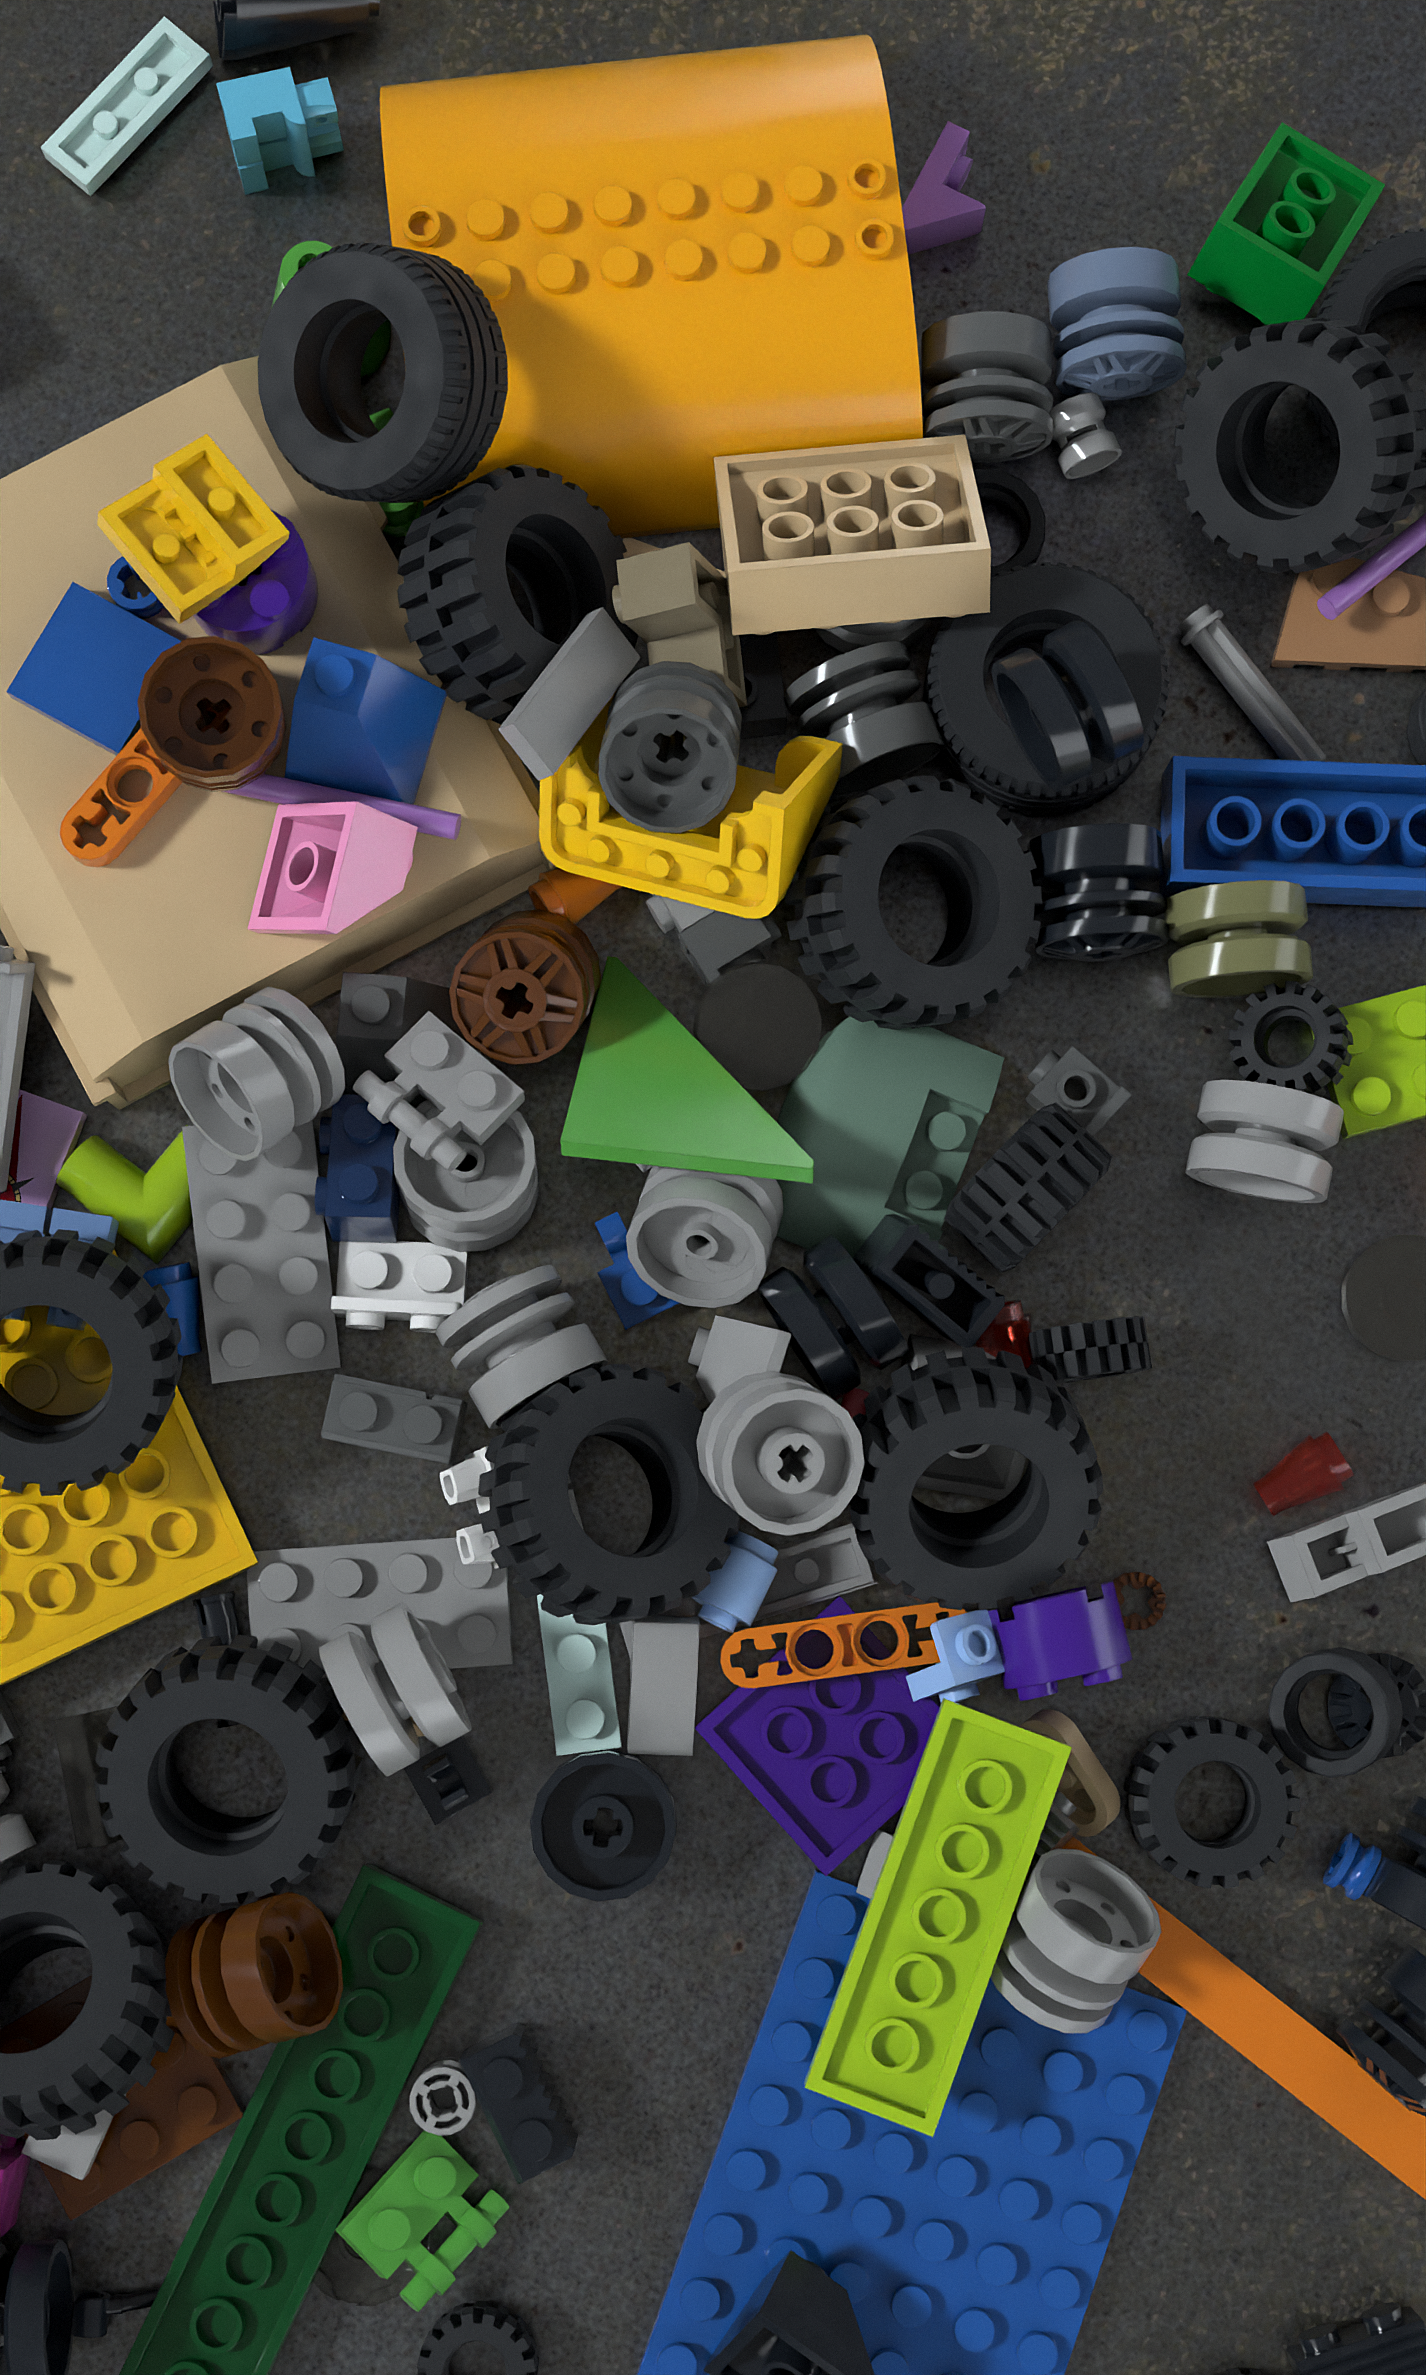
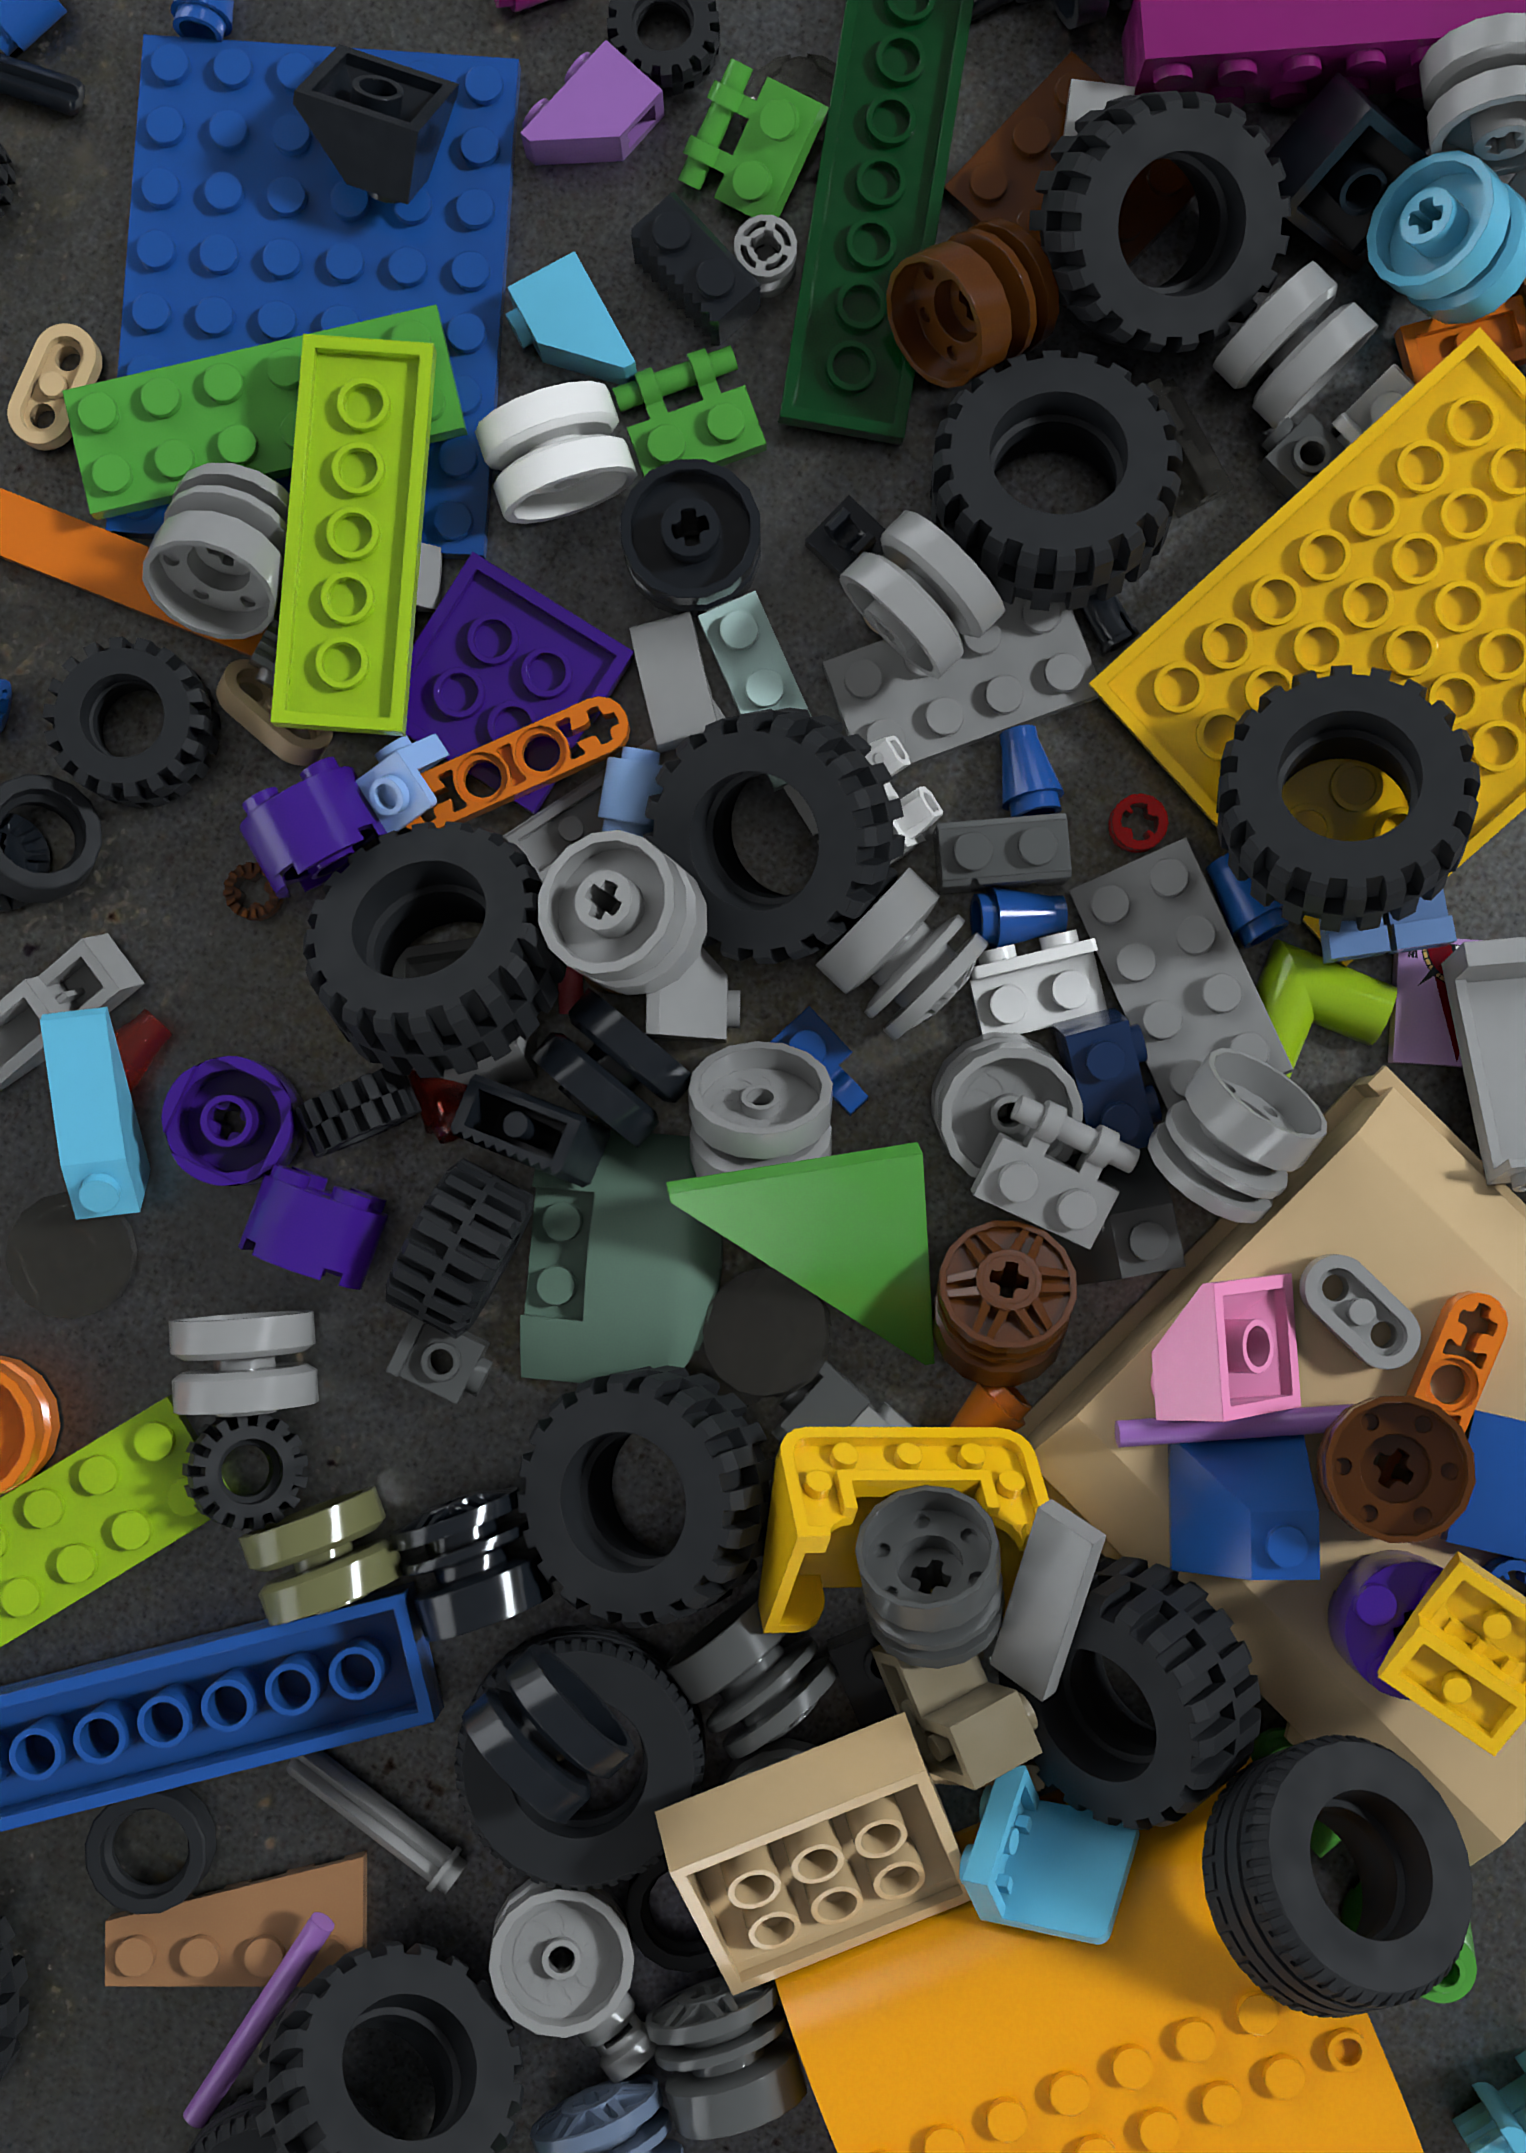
camera: 165 degrees right, 5 degrees up
none -> tan plate [7,323,102,451]
none -> medium azure slope [40,1007,151,1220]
none -> bright green plate [62,304,468,520]
none -> dark purple brick [161,1056,304,1186]
none -> dark purple brick [238,1164,388,1290]
none -> white wheel [475,381,637,524]
none -> light grey wheel [489,1878,634,2038]
none -> medium azure slope [505,251,637,385]
none -> medium lavender slope [520,40,665,166]
none -> bright green plate [612,345,767,477]
none -> medium azure bracket [959,1765,1140,1945]
none -> blue cone [970,887,1068,949]
none -> blue cone [999,724,1064,817]
none -> red bush [1107,793,1169,854]
none -> light grey plate [1299,1254,1421,1370]

